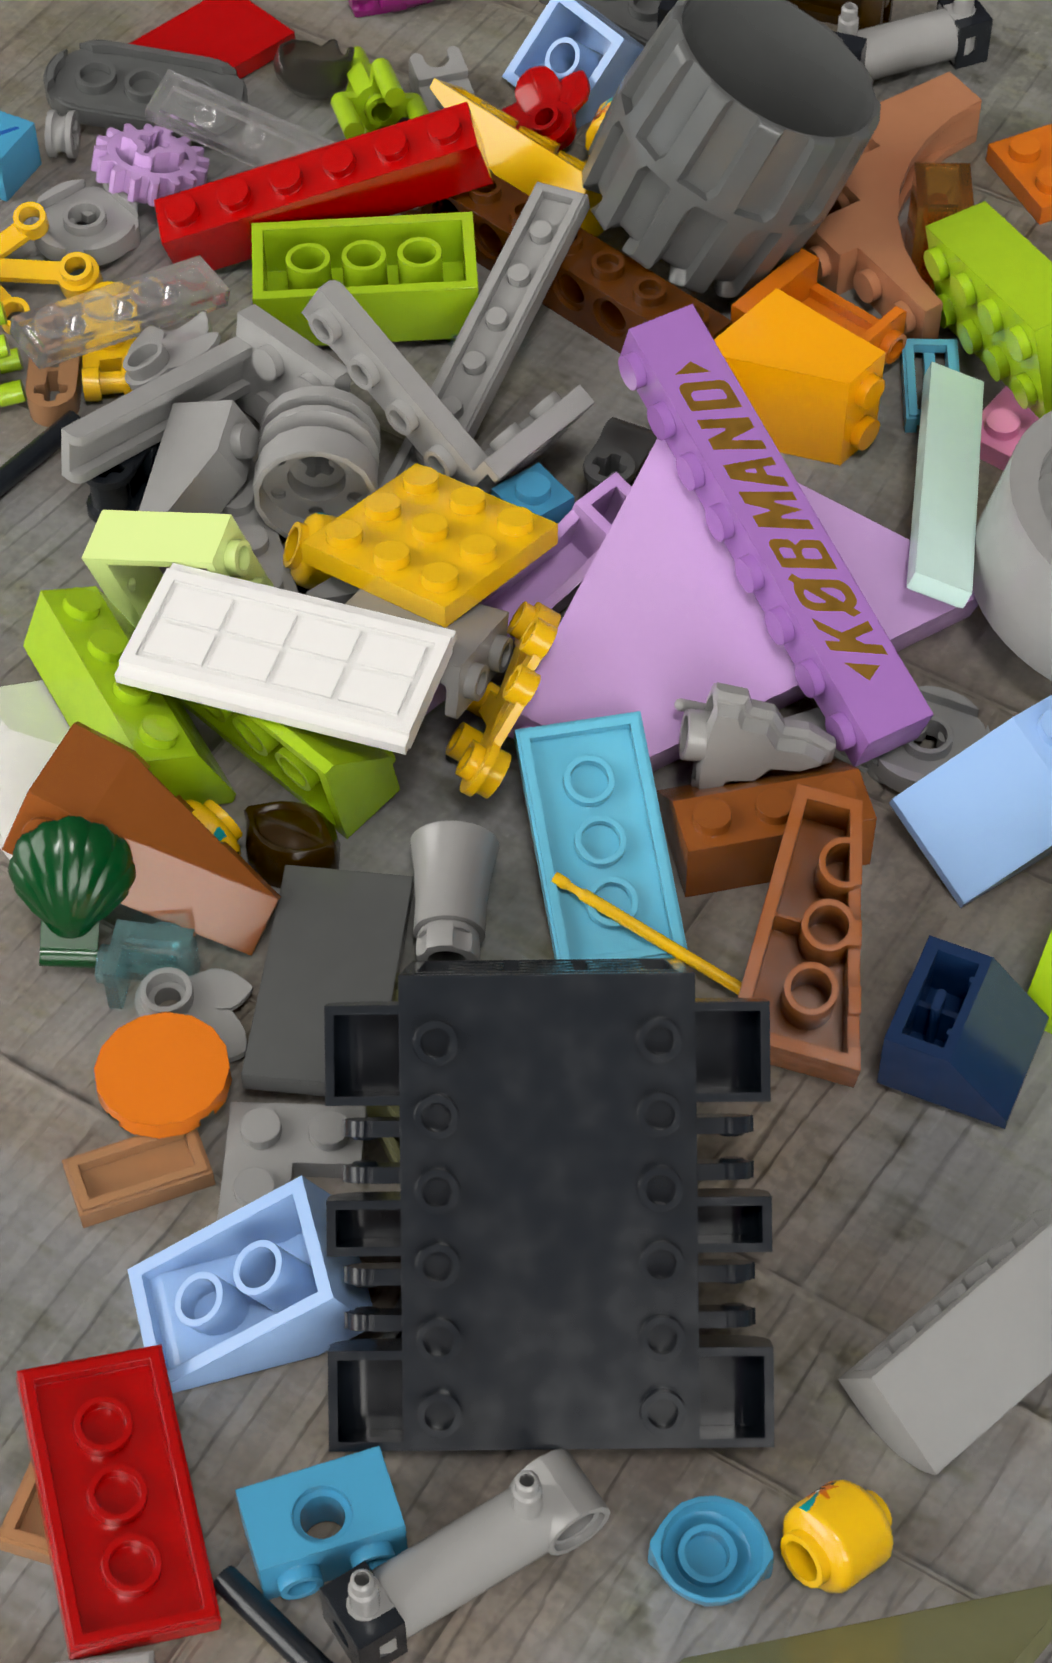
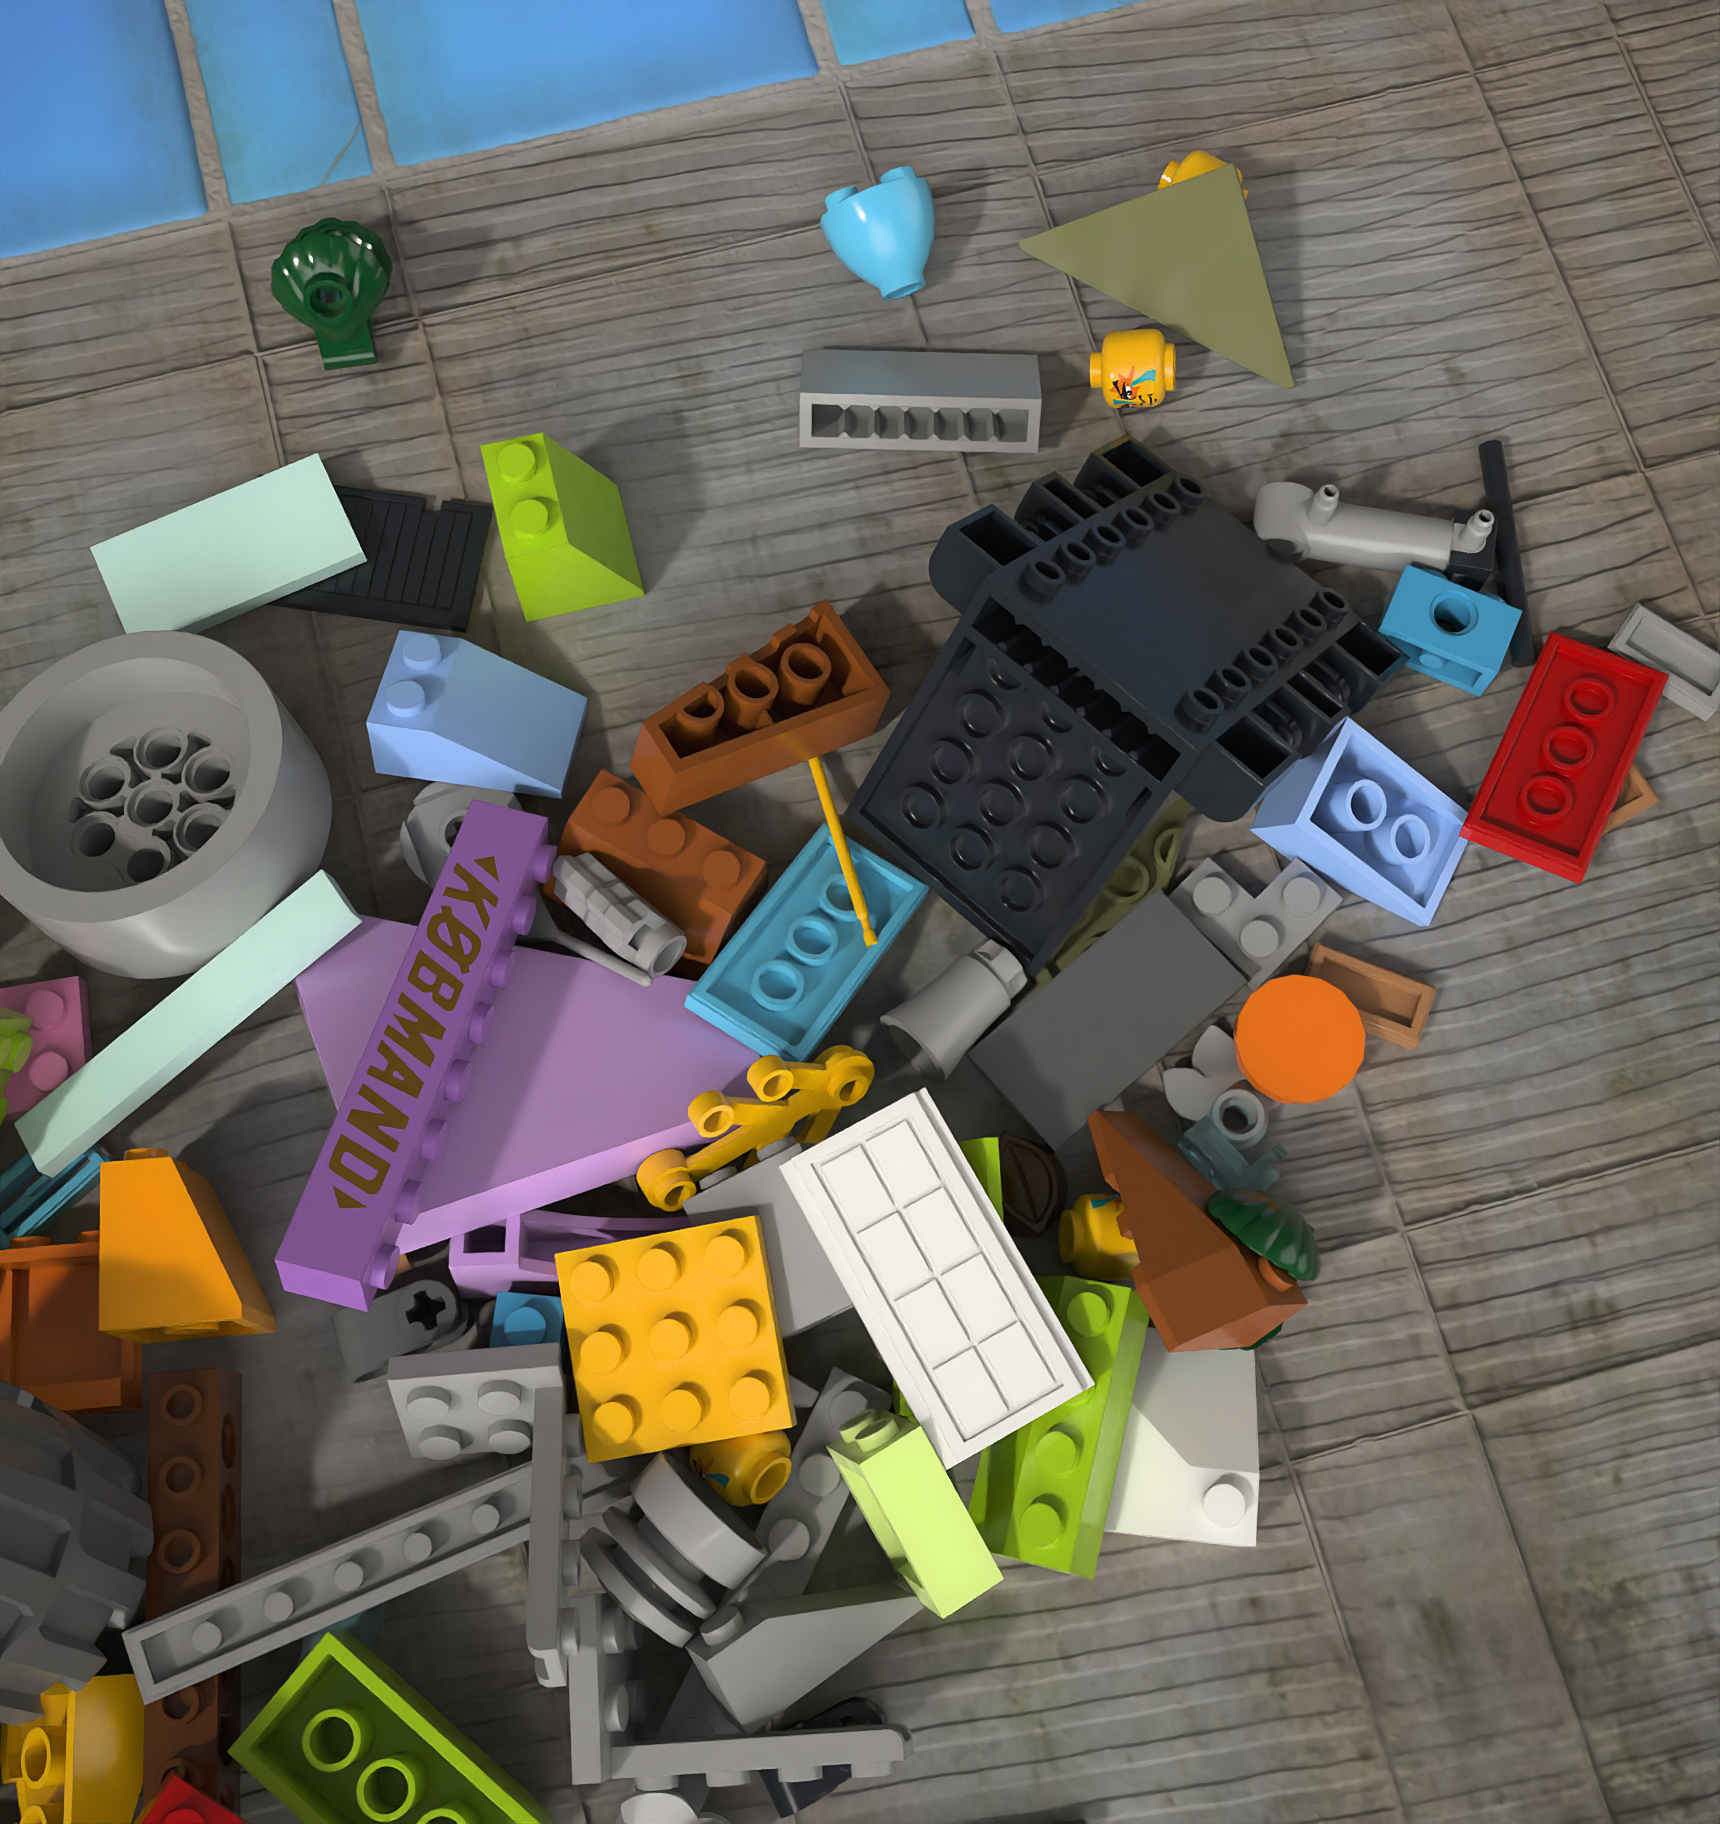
camera: 140 degrees left, 20 degrees up
dark azure hat [648,1495,774,1607] -> none
dark blue slope [877,935,1049,1129] -> none

